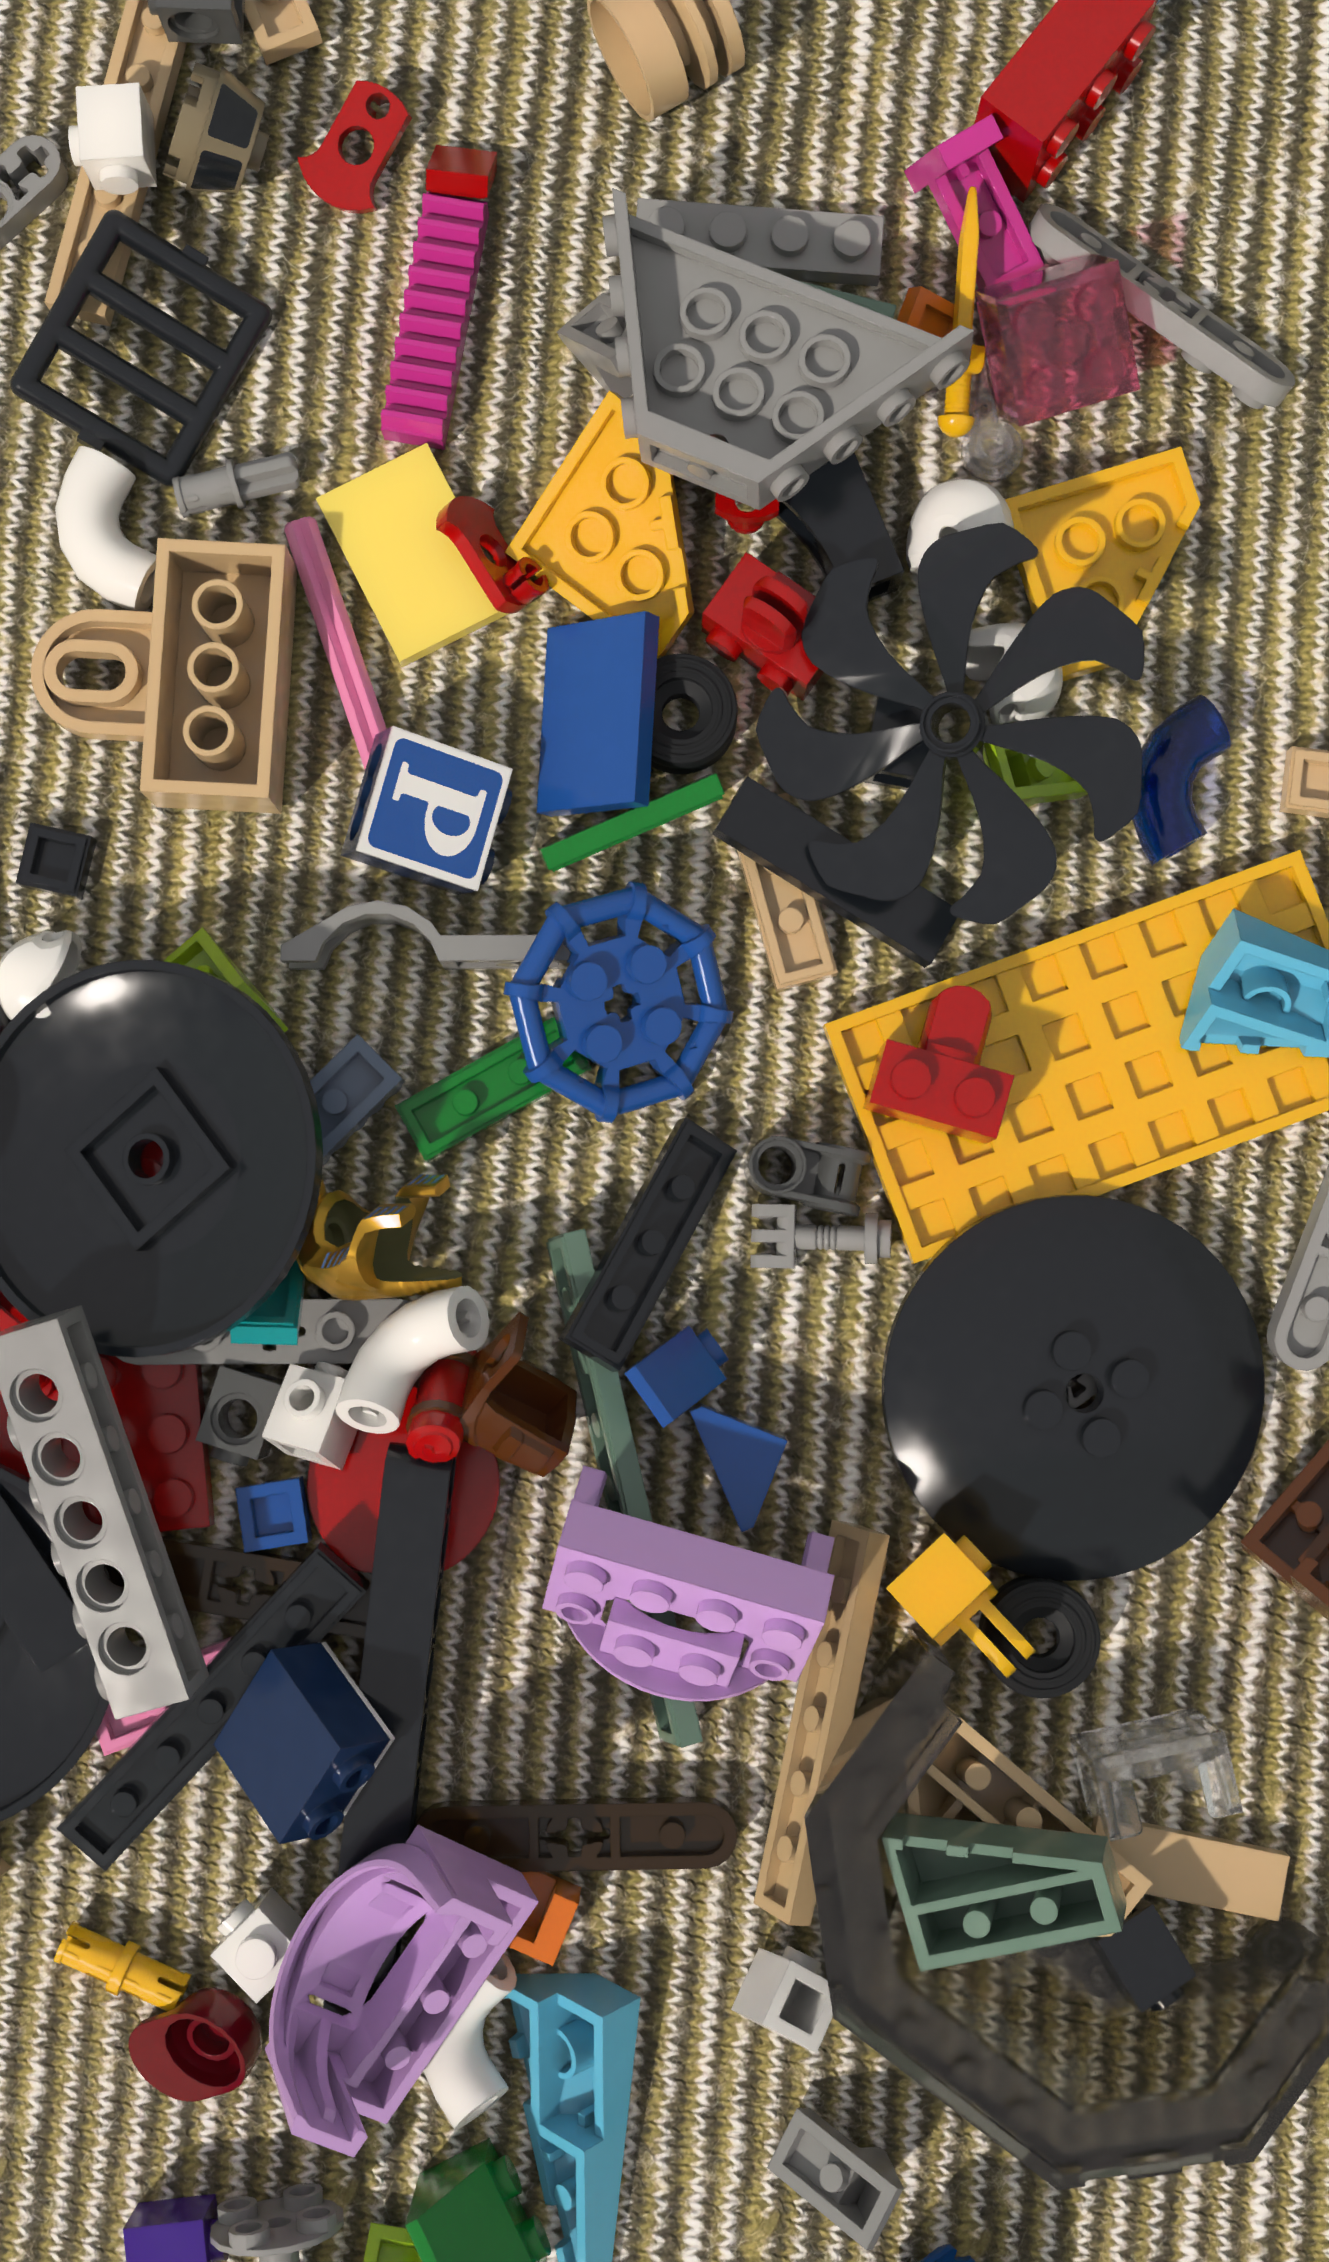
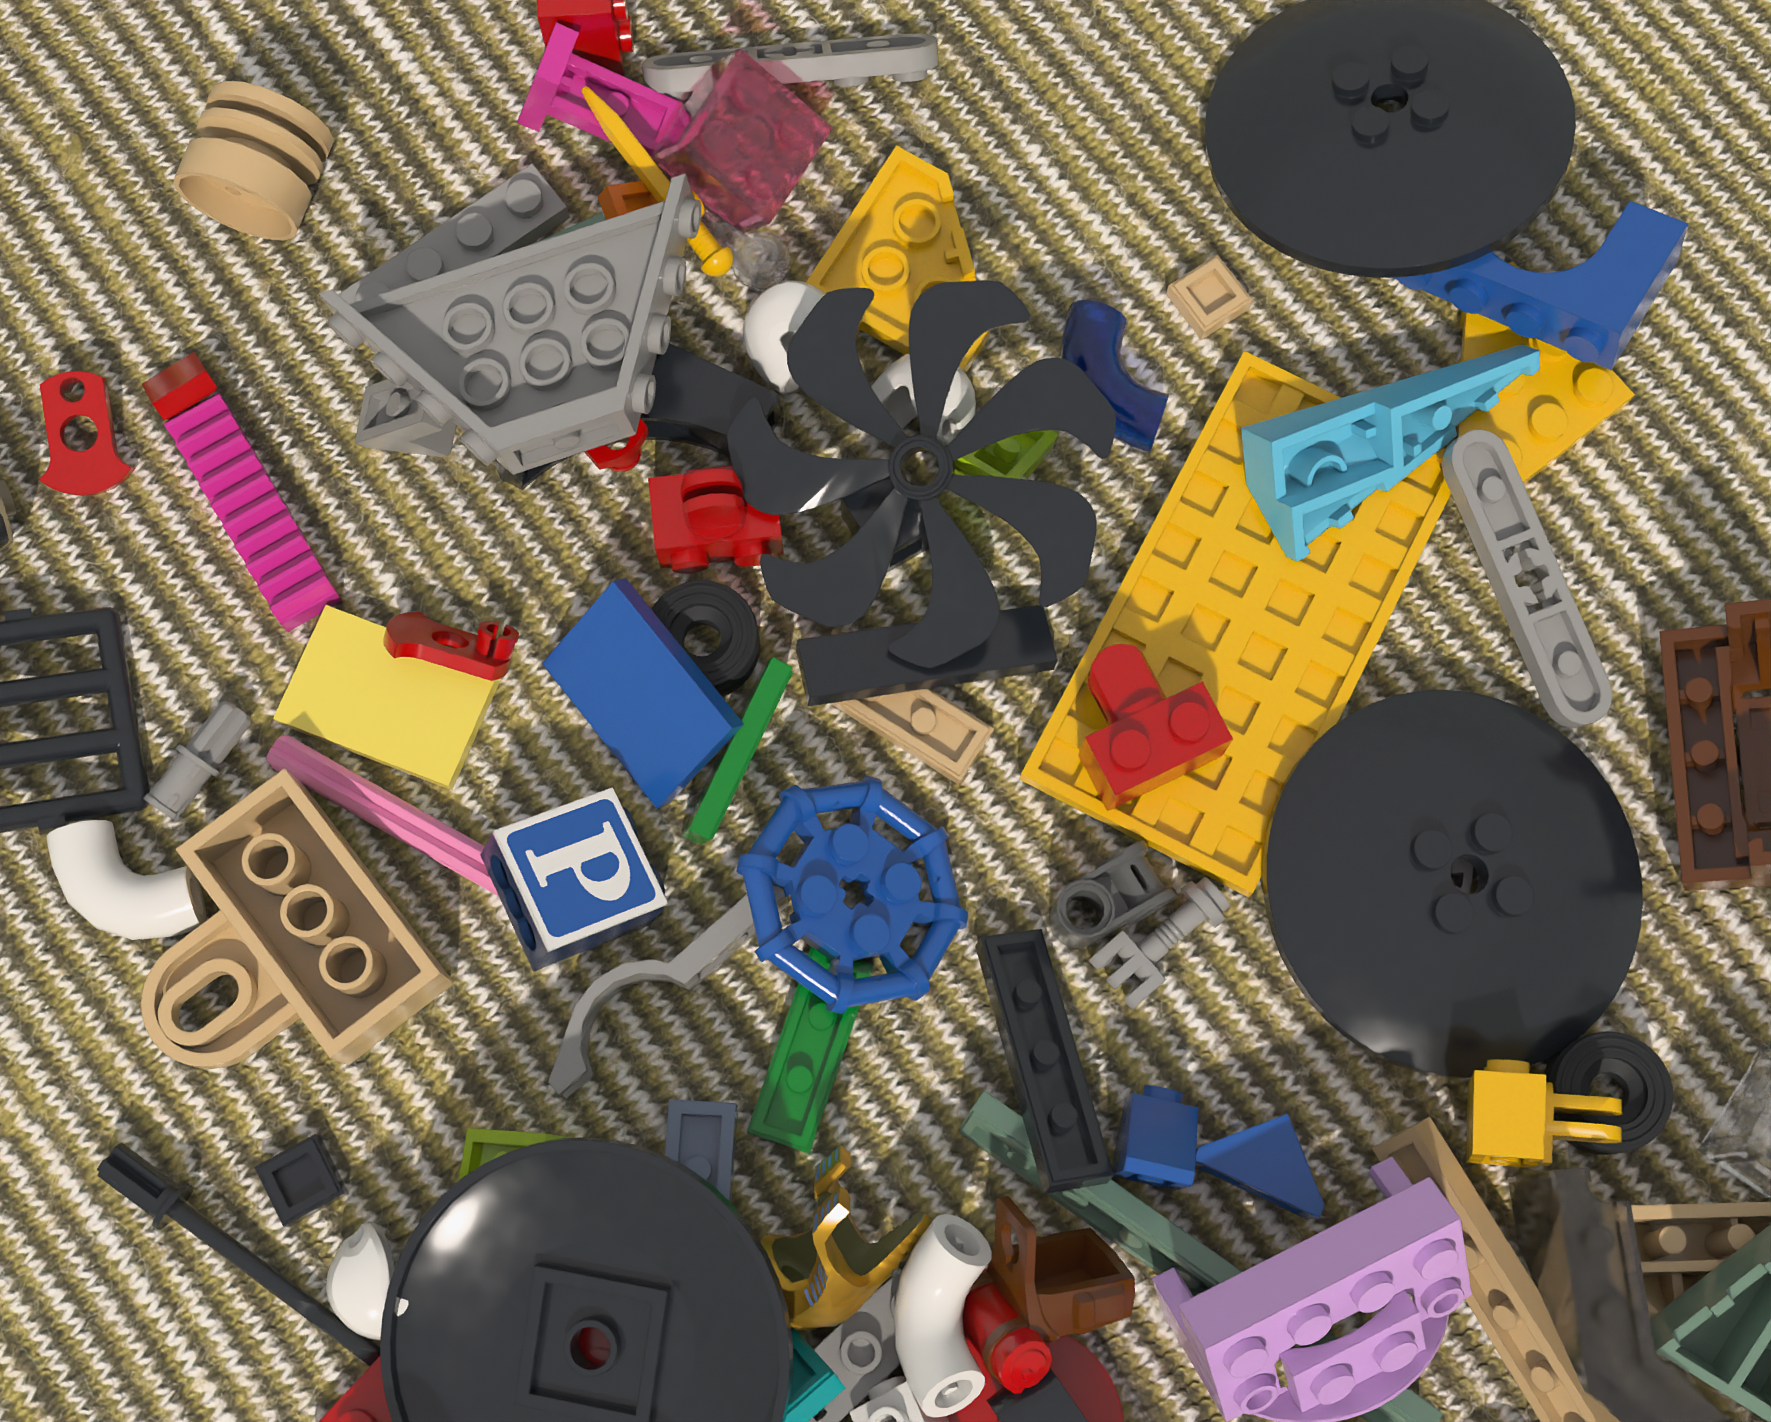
camera: 45 degrees left, 10 degrees down
yellow plate [505,390,694,659] -> none

